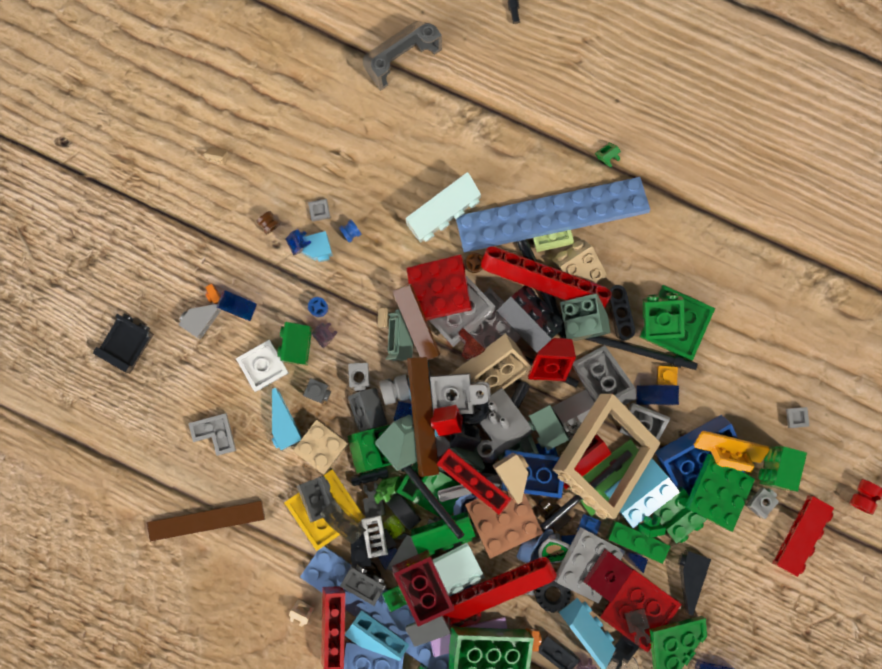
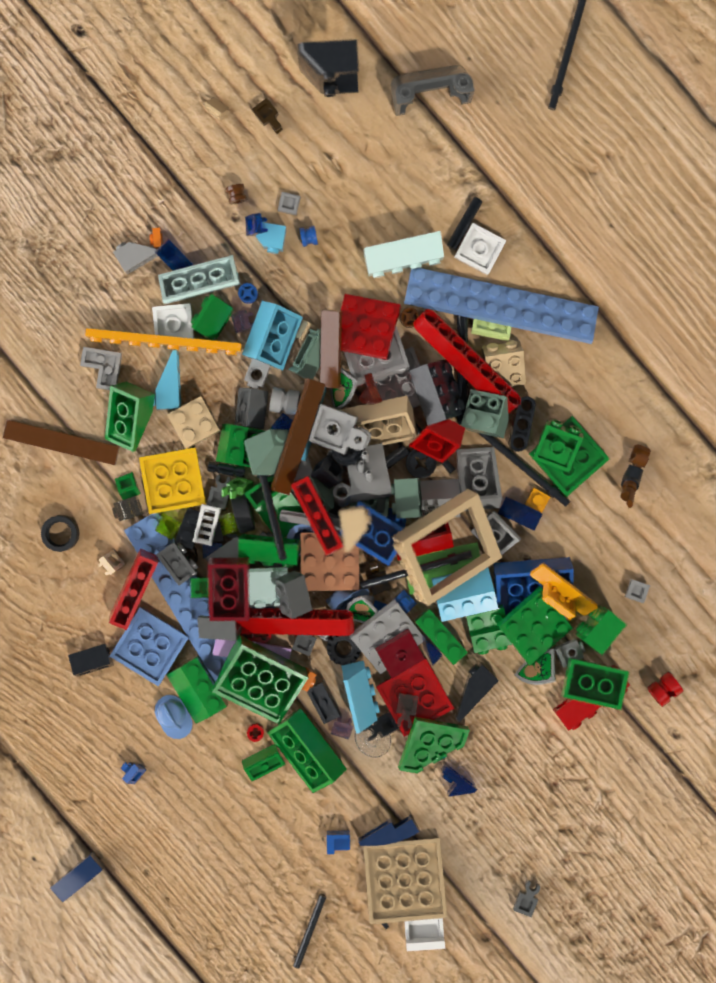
camera: 25 degrees right, 5 degrees up
black panel [93,313,154,374] -> none
dark grey bracket [297,476,337,523] -> none
dark grey brick [303,378,331,404] -> none
clear smoke brick [320,500,366,544] -> none
medium azure slope [345,610,409,661] -> none
red brick [431,405,463,436] -> none
green tile [595,142,621,167] -> none
green tile [637,514,666,538] -> none
none -> black tyre [41,515,80,552]
none -> light orange plate [85,328,242,356]
none -> green slope [105,382,155,452]
none -> clear smoke brick [112,496,144,522]
none -> green slope [115,472,141,500]
none -> clear neon green slope [155,512,181,540]
none -> light aqua slope [158,255,241,304]
none -> medium azure slope [242,301,303,370]
none -> dark brown plate [251,98,283,134]
none -> dark grey brick [275,571,312,619]
none -> dark grey plate [292,635,317,656]
none -> black windscreen [297,39,359,97]
none -> shield [330,367,362,410]
none -> black gear [406,449,437,478]
none -> black axle [447,197,482,250]
none -> white plate [454,223,506,275]
none -> shield [514,649,556,685]
none -> green brick [561,658,629,710]
none -> reddish brown piece [620,444,651,508]

